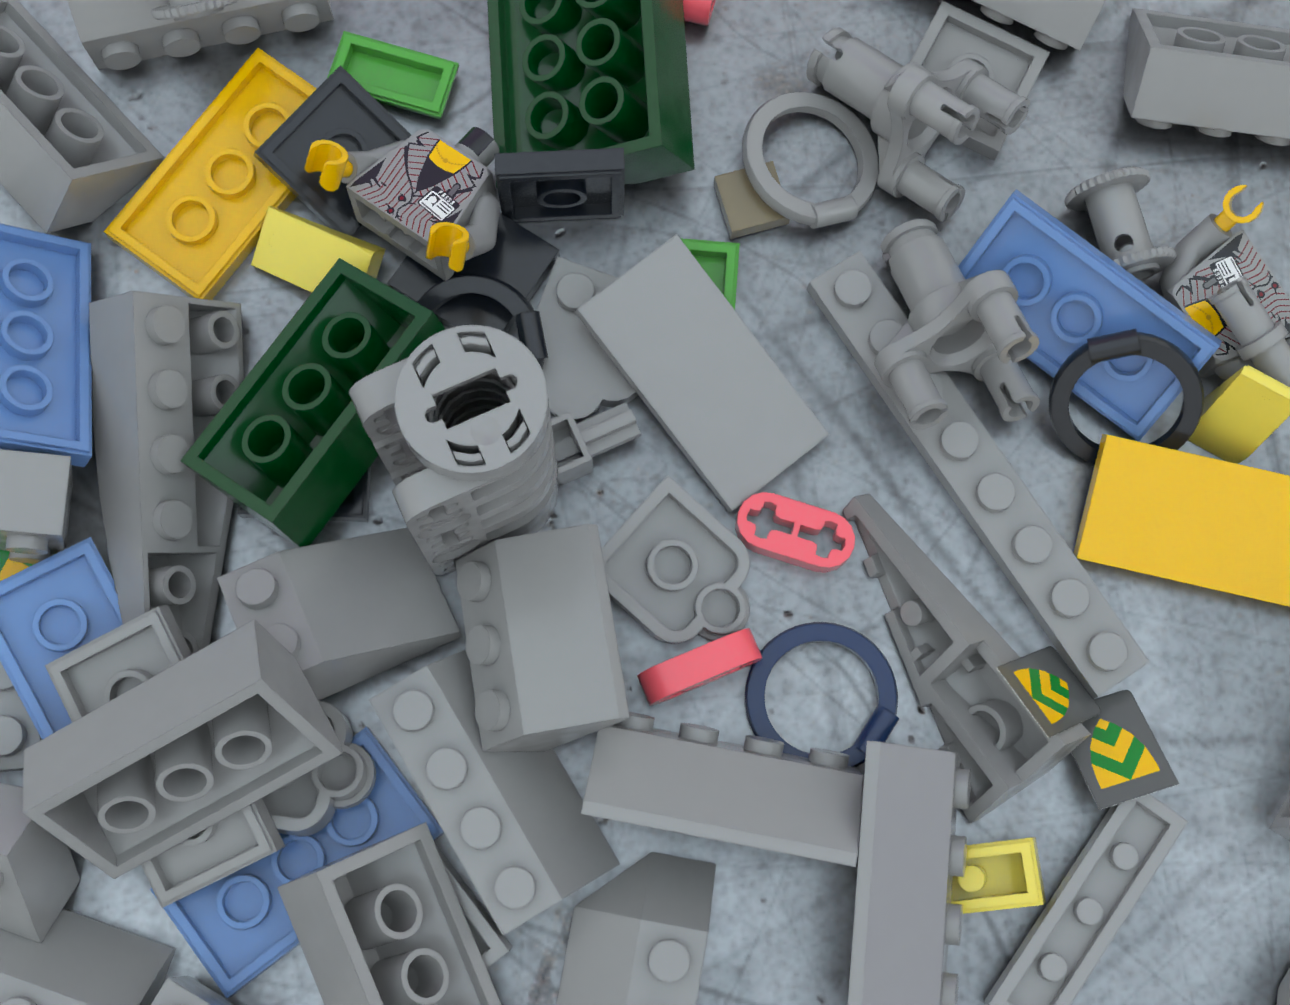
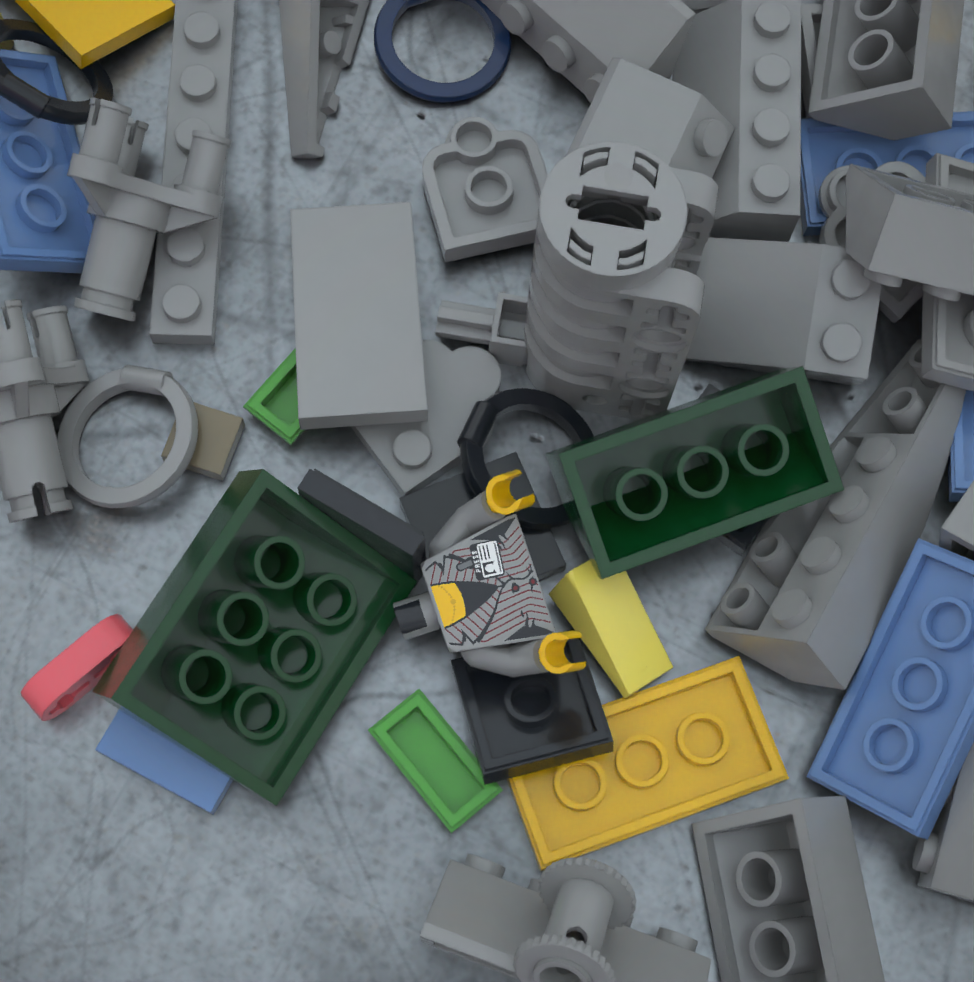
camera: 145 degrees left, 5 degrees down
coral beam [637,628,763,706] -> none
coral beam [735,492,855,573] -> none

